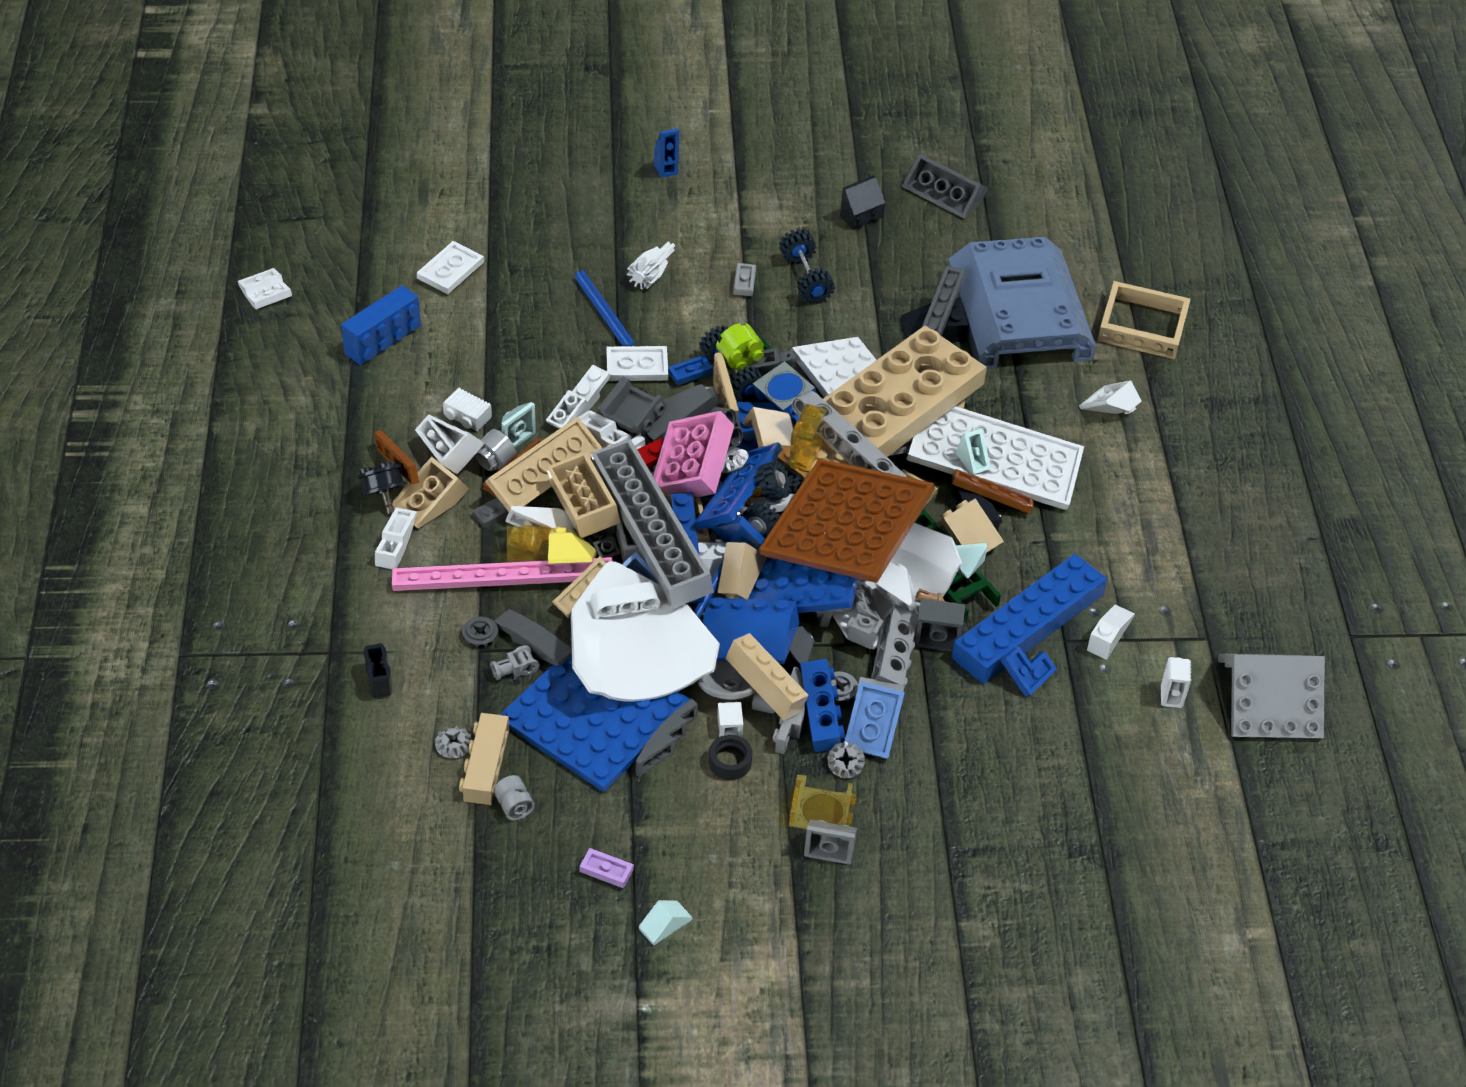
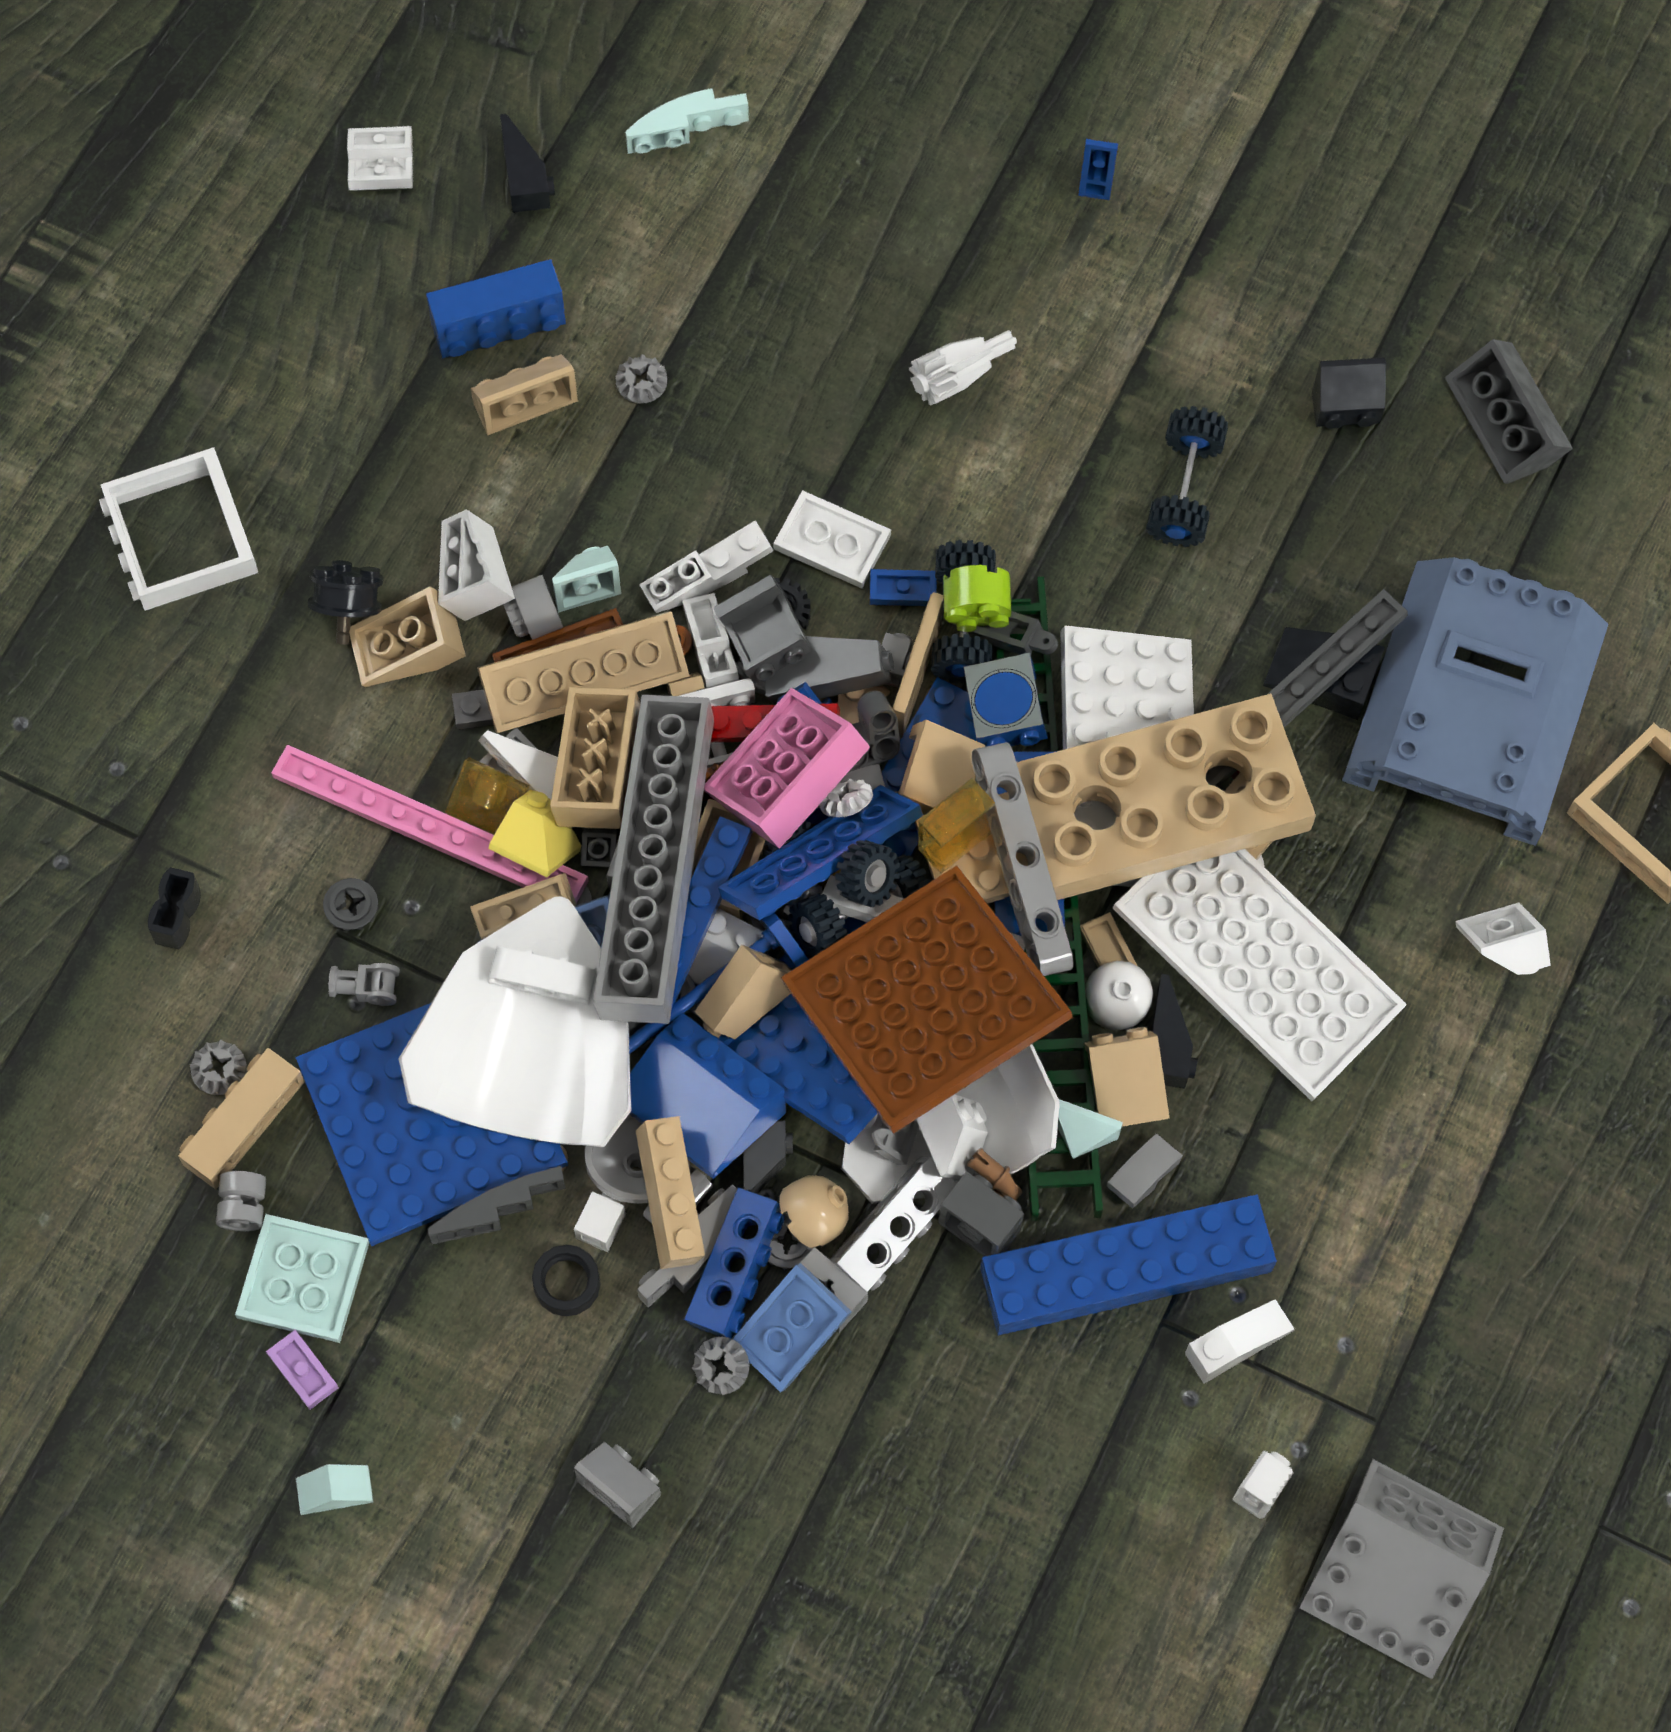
camera: 30 degrees right, 20 degrees up
dark orange tile [374,430,419,485] -> none
white slope [375,507,417,569] -> none
white plate [417,241,484,294] -> none
white brick [443,388,492,431] -> none
dark grey slope [494,609,572,667] -> none
blue axle [575,270,635,347] -> none
light grey plate [733,263,756,296] -> none
clear yellow panel [789,774,856,829] -> none
light grey brick [846,614,883,649] -> none
dark orange tile [952,469,1033,514] -> none
light aqua slope [956,428,991,475] -> none
blue plate [1001,646,1057,696] -> none
none -> white window [99,447,258,611]
none -> light aqua plate [235,1214,370,1343]
none -> tan slope [471,354,578,435]
none -> black slope [500,114,555,213]
none -> light grey gear [615,354,667,403]
none -> light aqua slope [625,88,749,154]
none -> tan cylinder [780,1175,849,1248]
none -> white cylinder [1085,960,1153,1030]
none -> light grey slope [1106,1134,1183,1208]

